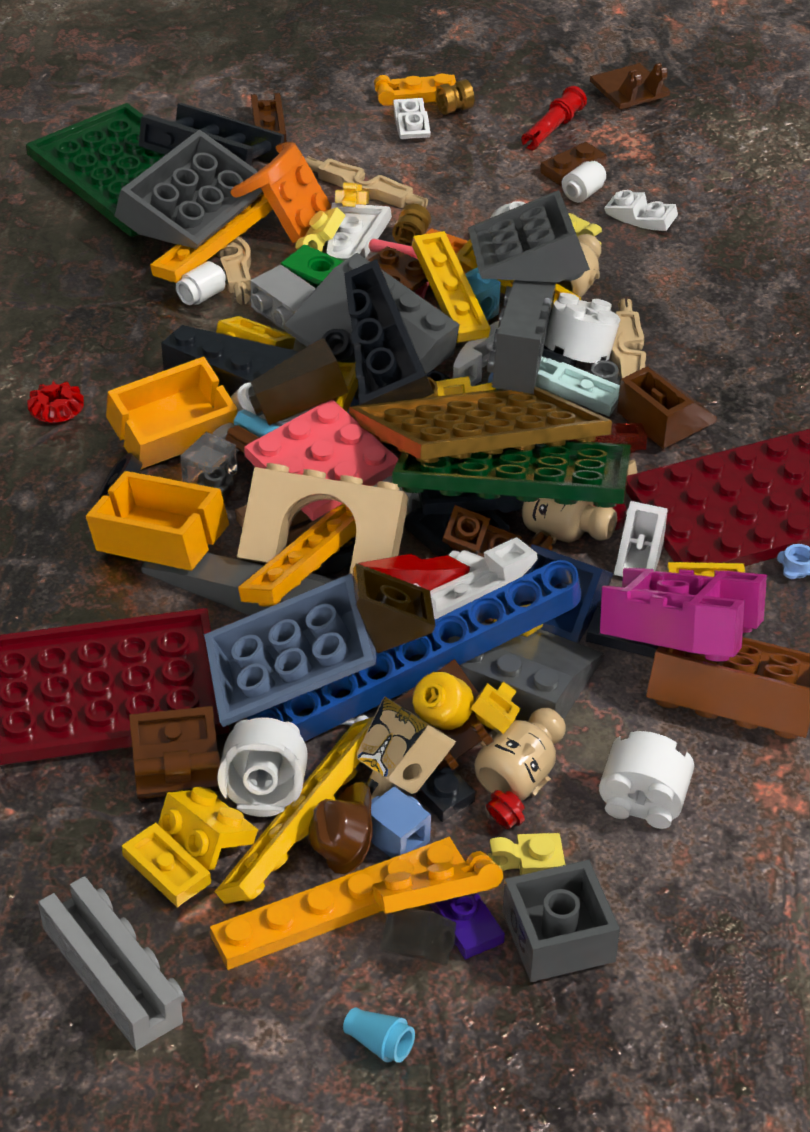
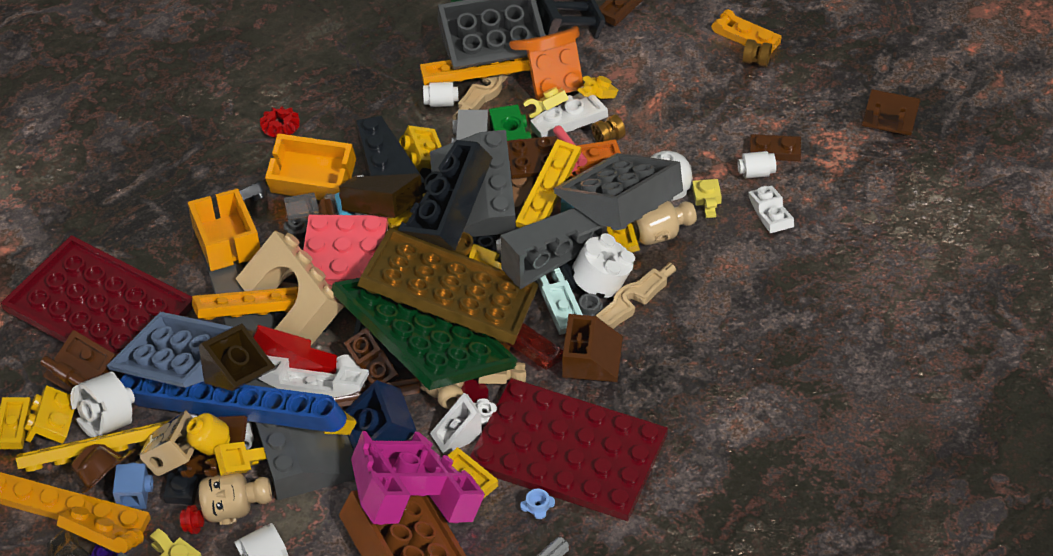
camera: 45 degrees right, 5 degrees up
tan piece [305,156,428,208] -> none
white slope [393,98,431,139] -> none
red pin [521,85,587,151] -> none

